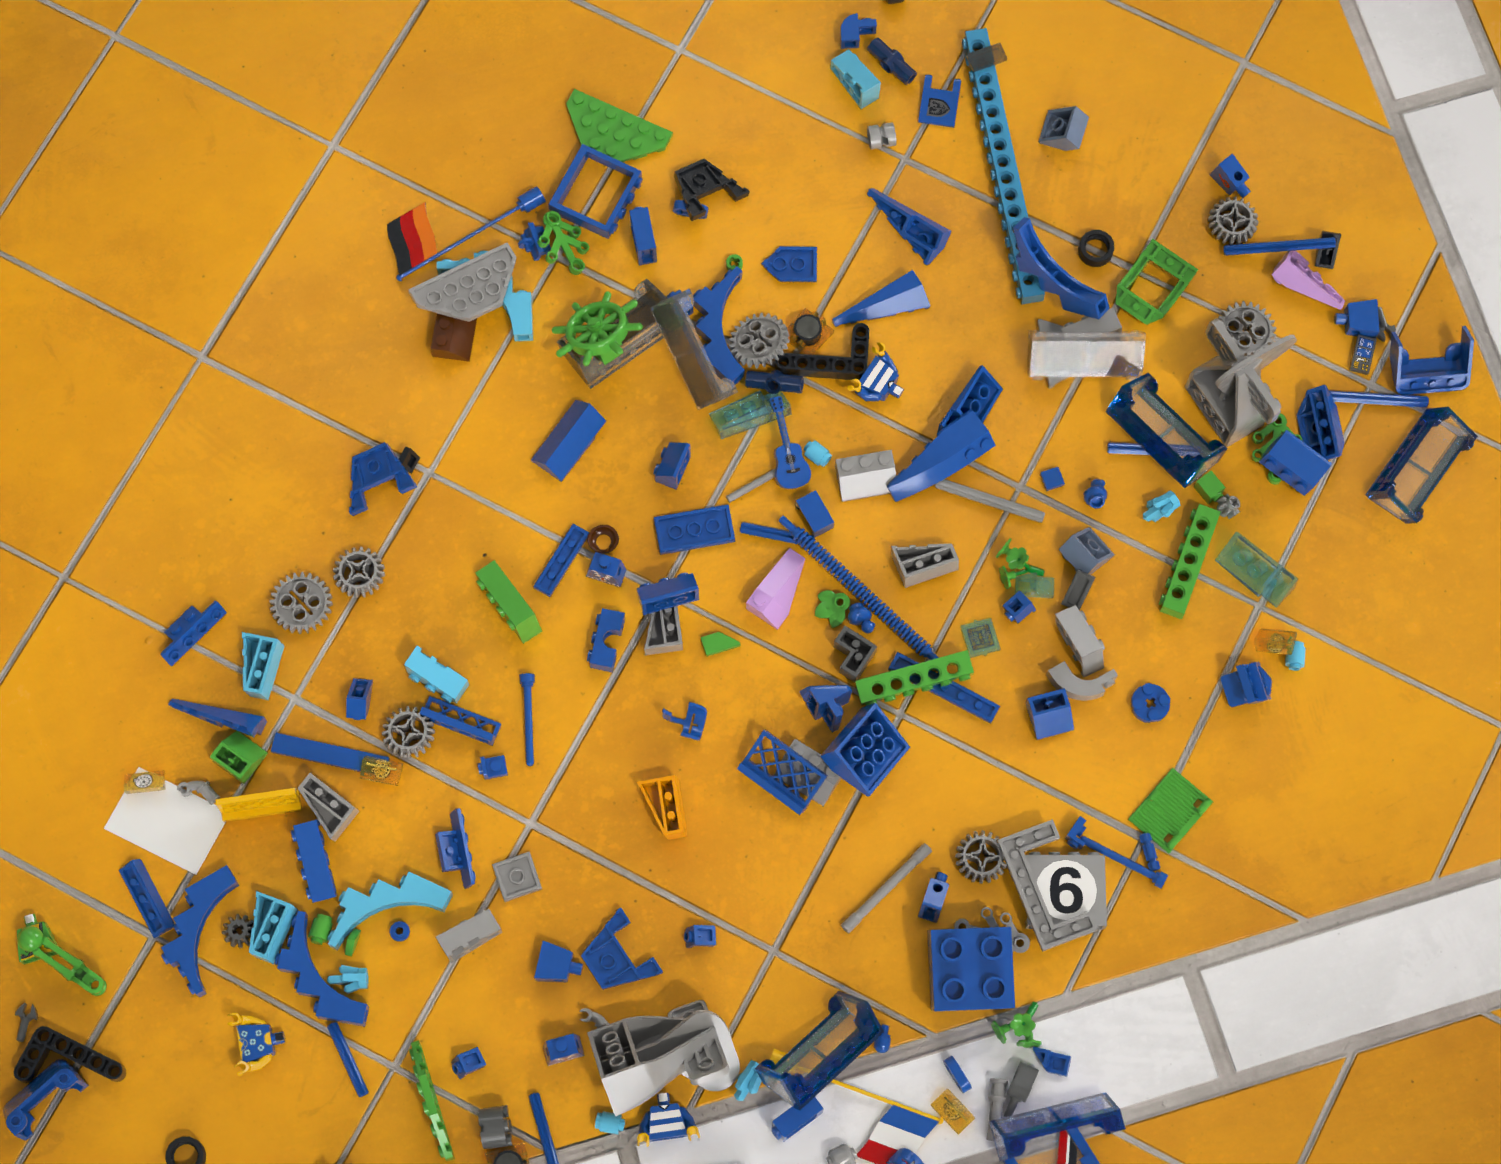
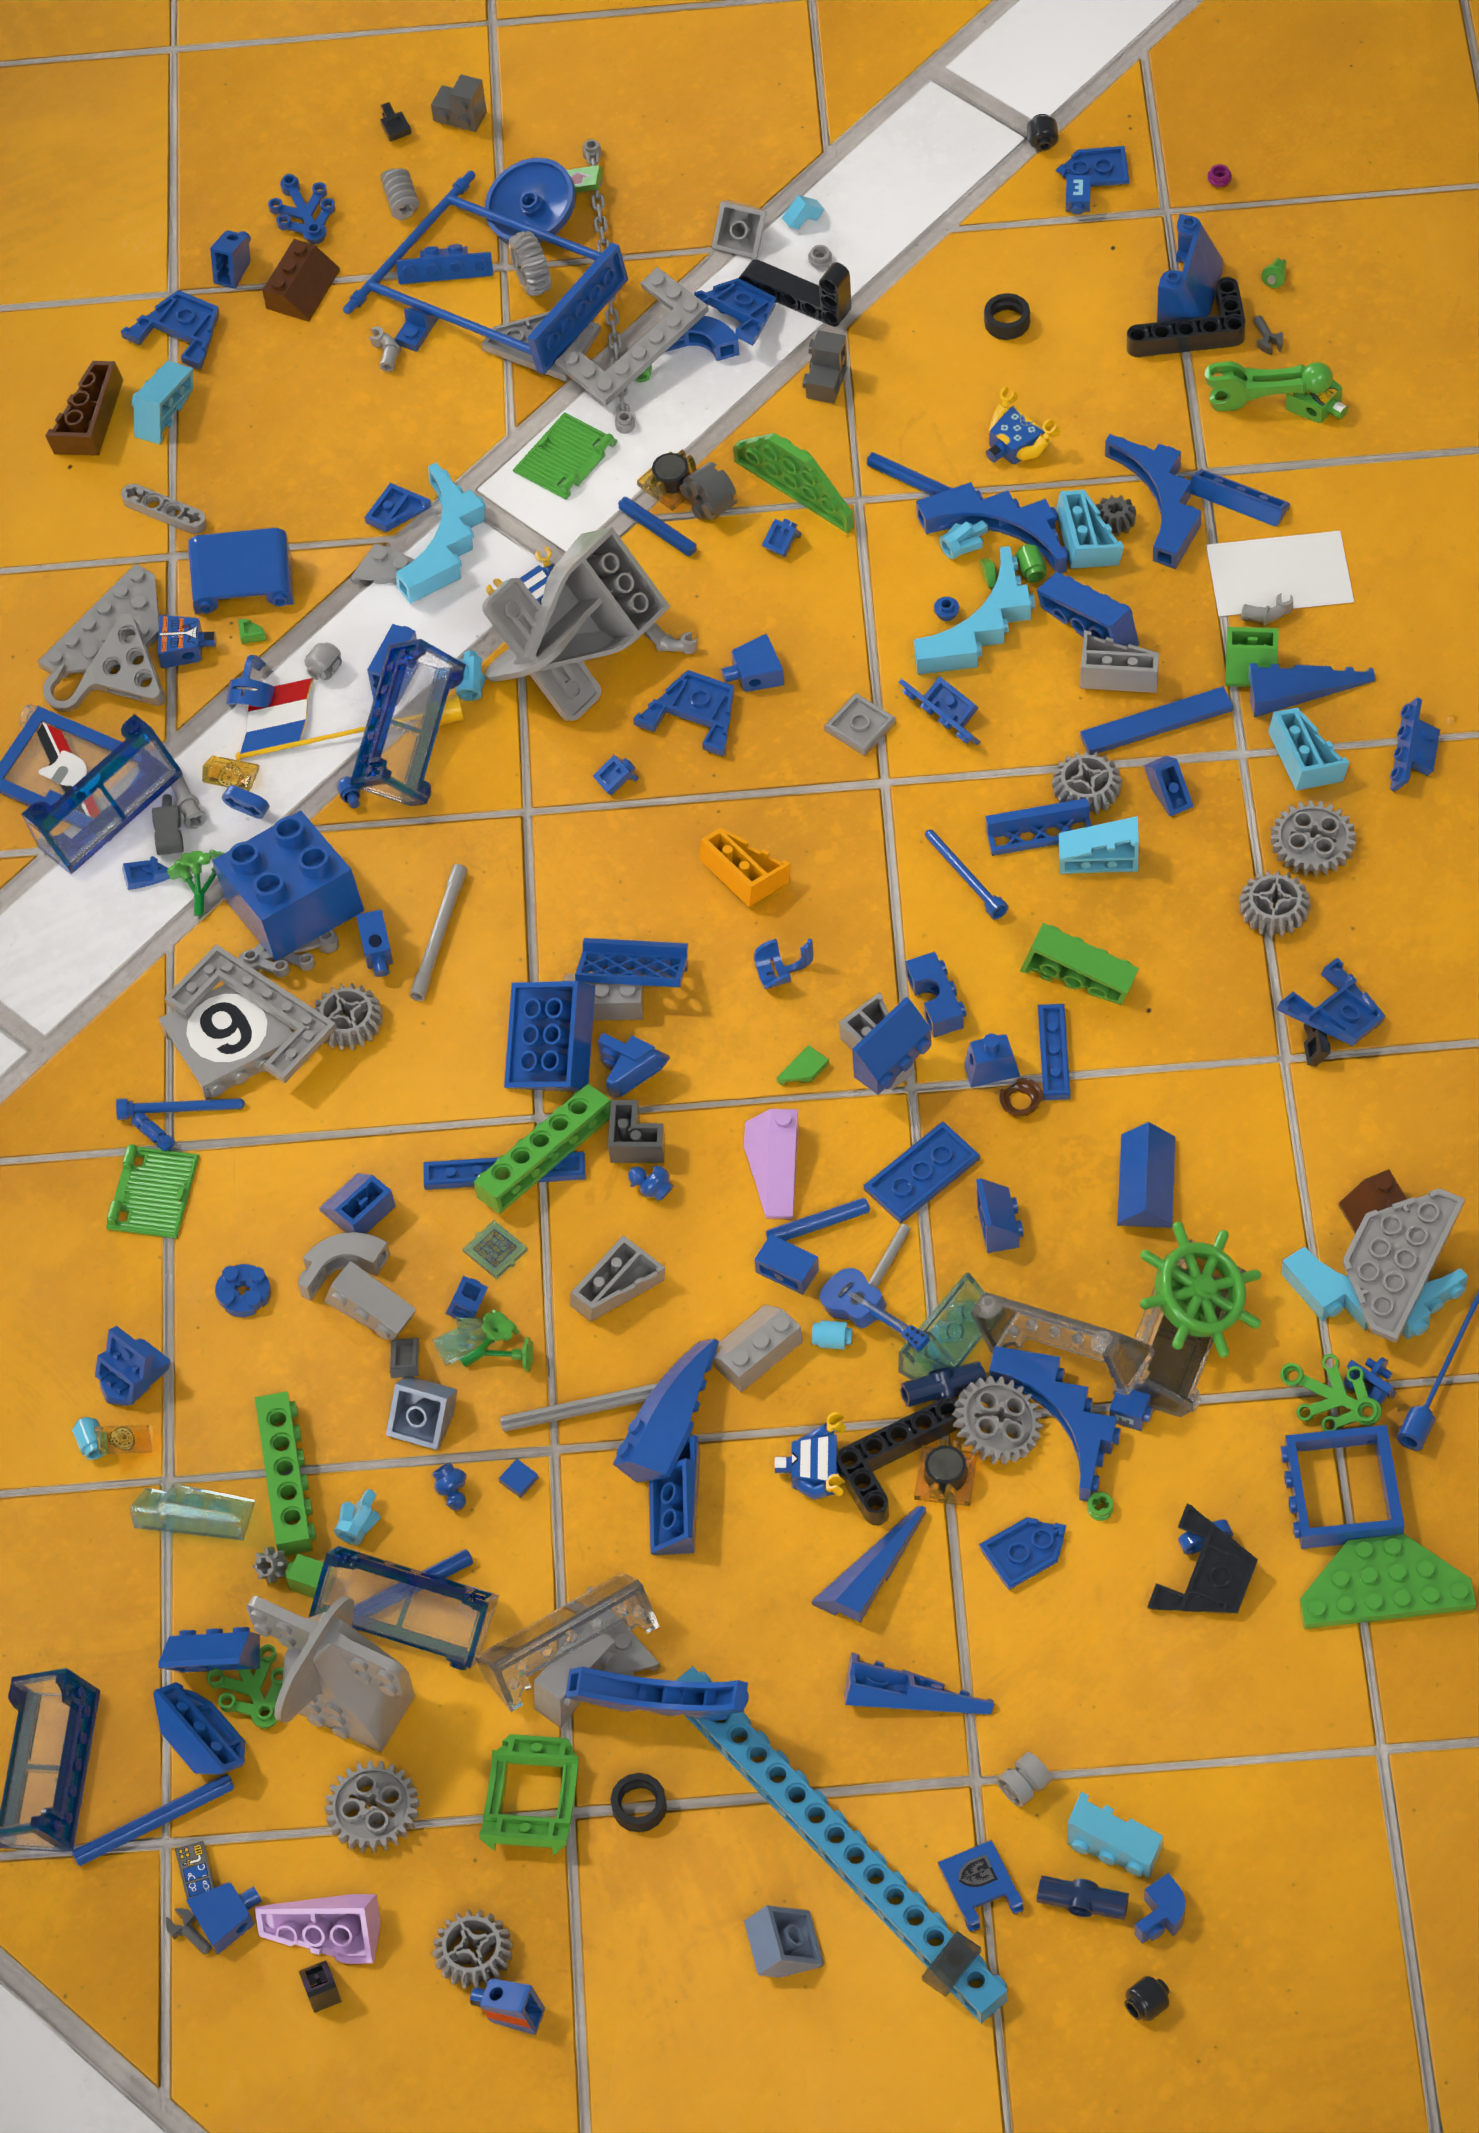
camera: 155 degrees right, 15 degrees down
clear yellow slope [124,770,166,794] -> none
yellow fence [215,788,302,822] -> none
clear yellow slope [360,756,403,786] -> none
light grey wedge [436,909,502,964] -> none
blue bracket [478,755,508,780] -> none
blue torso [543,1034,585,1066] -> none
blue window [629,207,657,266] -> none
blue hose [779,515,939,660] -> none
bright green plate [815,590,850,628] -> none
blue bracket [1065,816,1087,849] -> none
blue axle [1224,237,1336,255] -> none
blue windscreen [1390,326,1474,395] -> none

